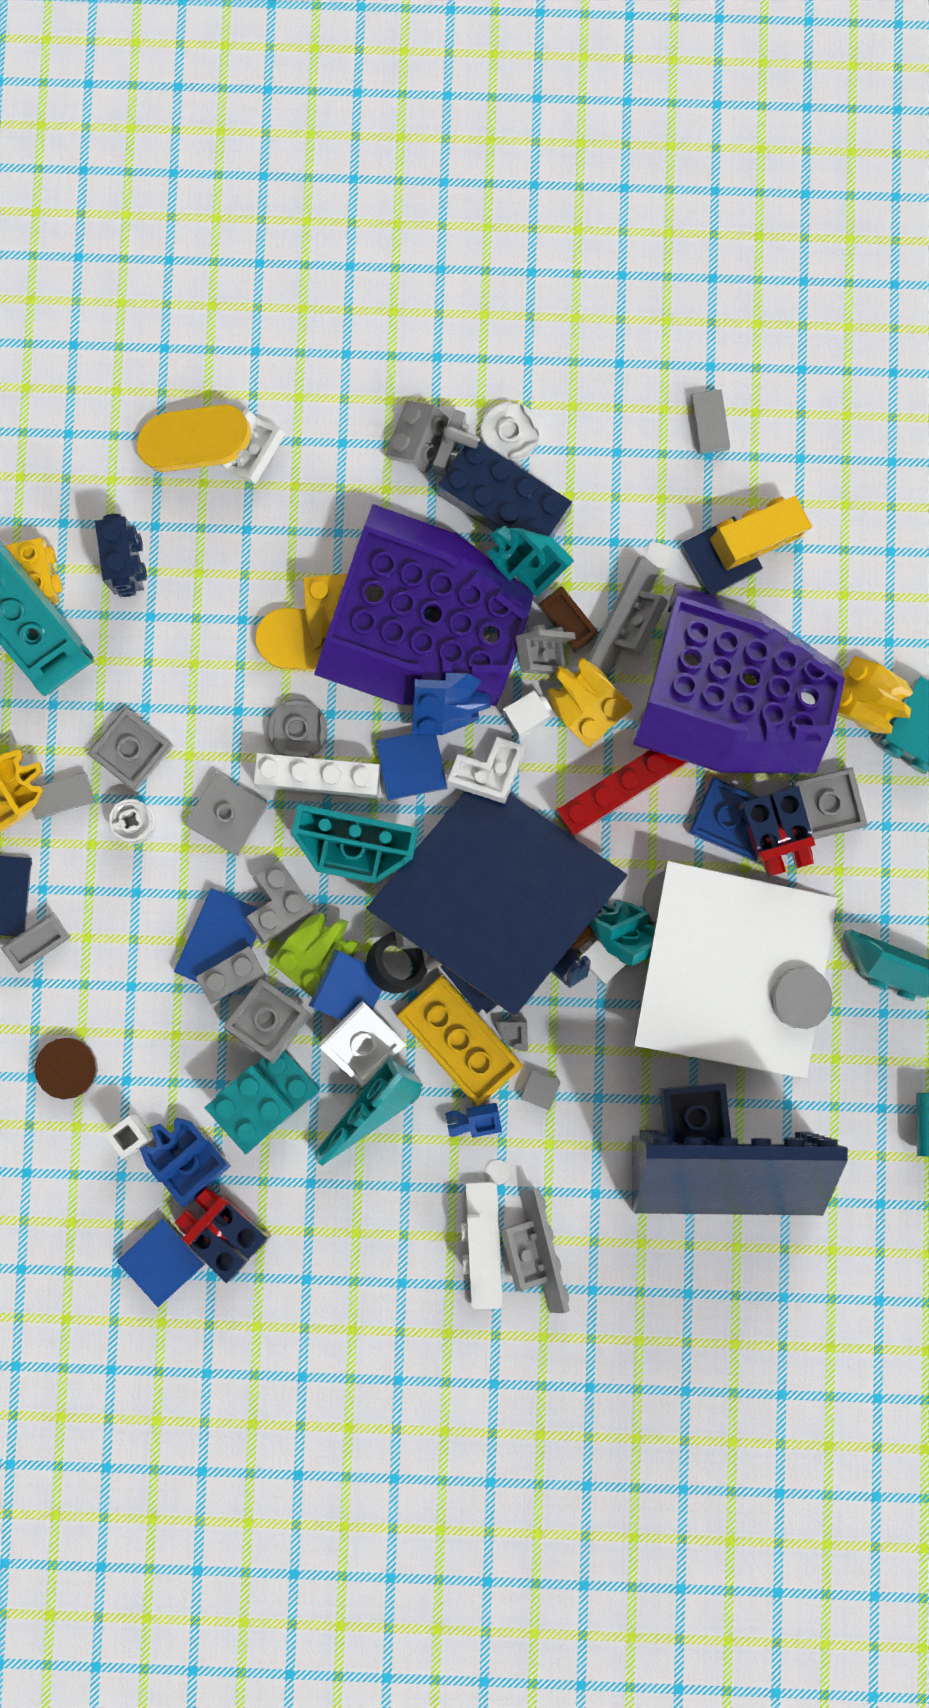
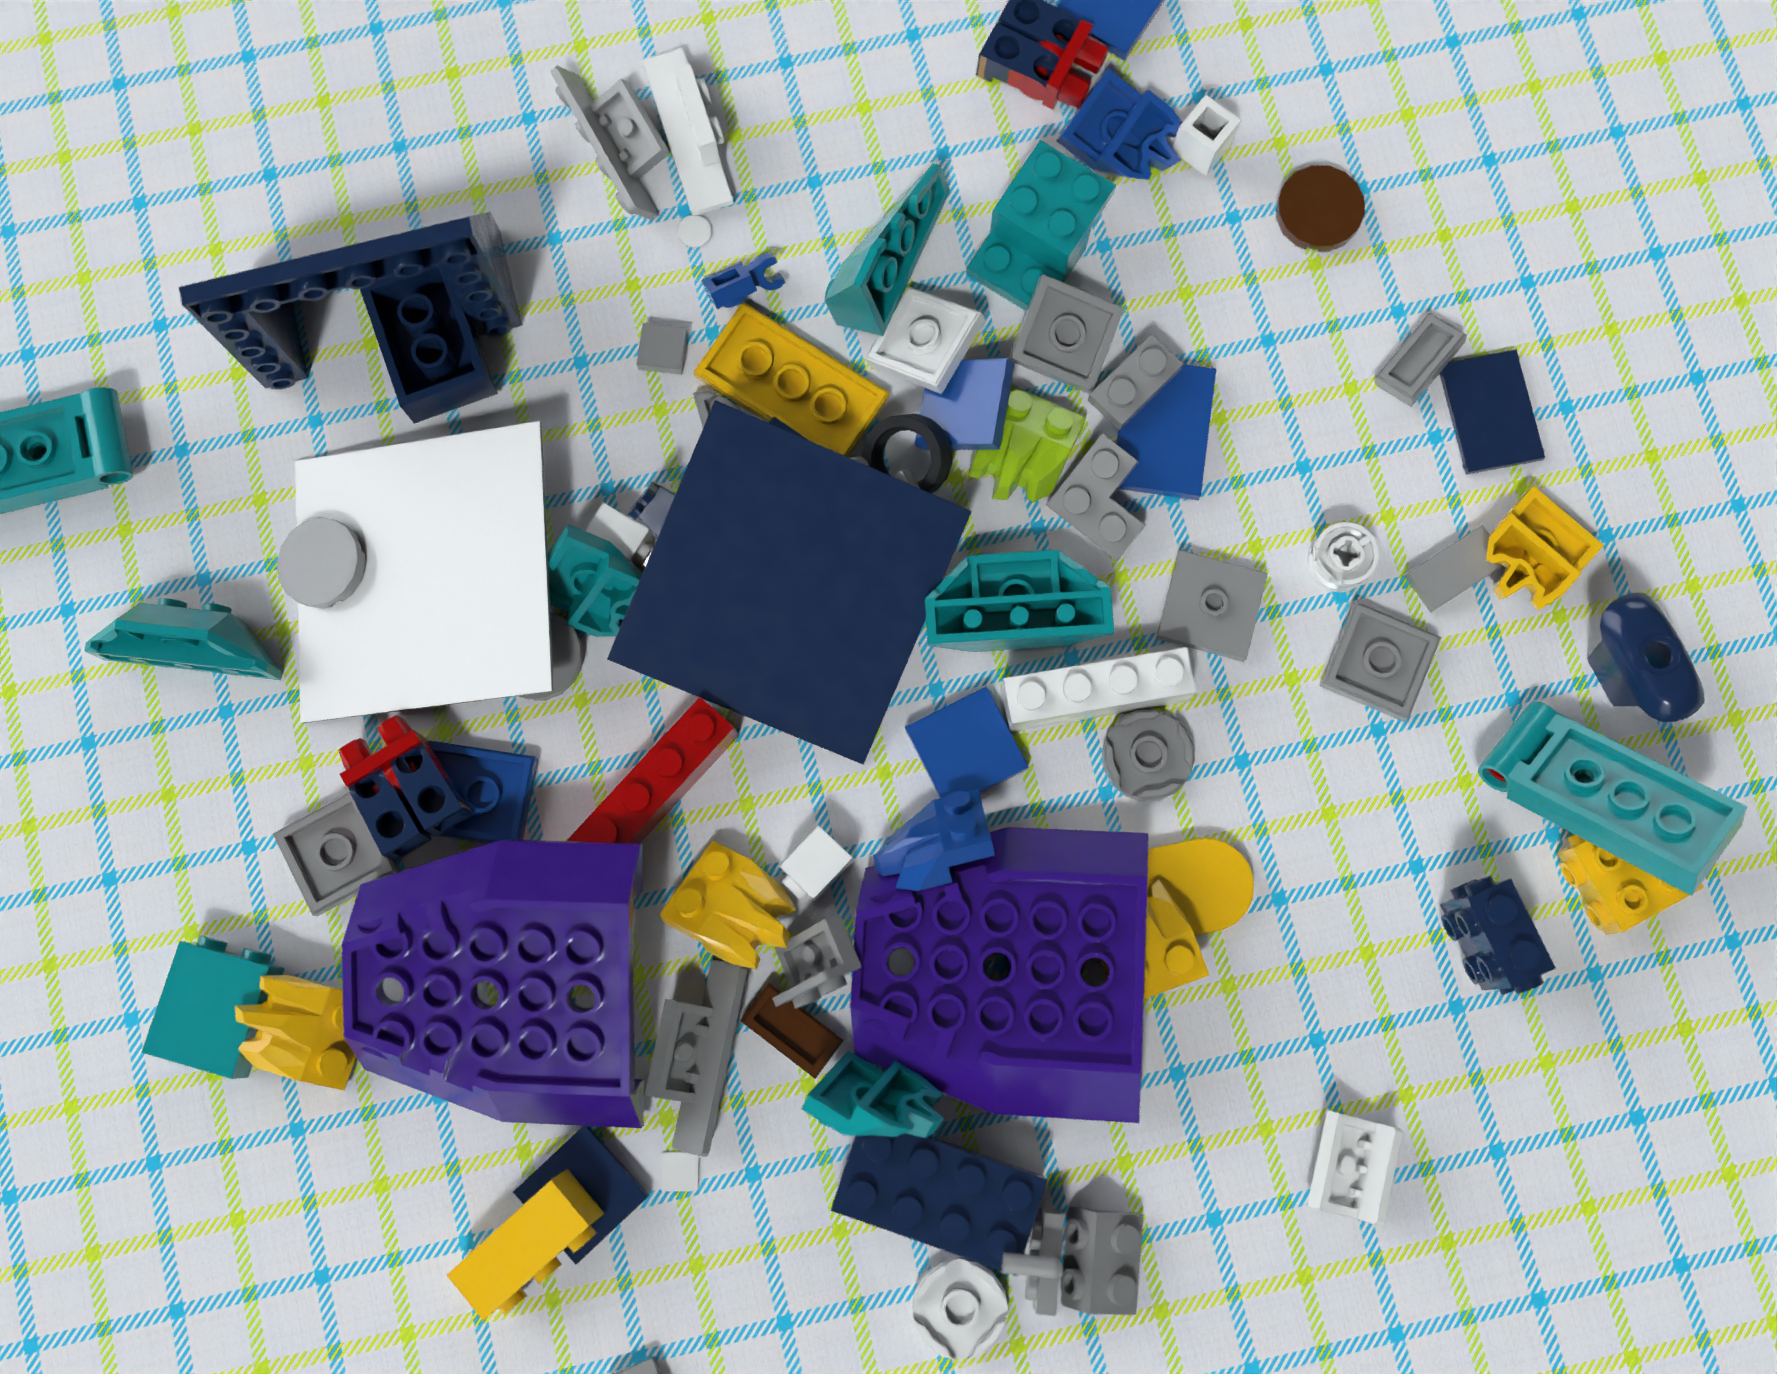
camera: 165 degrees right, 5 degrees down
yellow tile [137,404,251,472] -> none
white plate [447,737,526,804] -> none

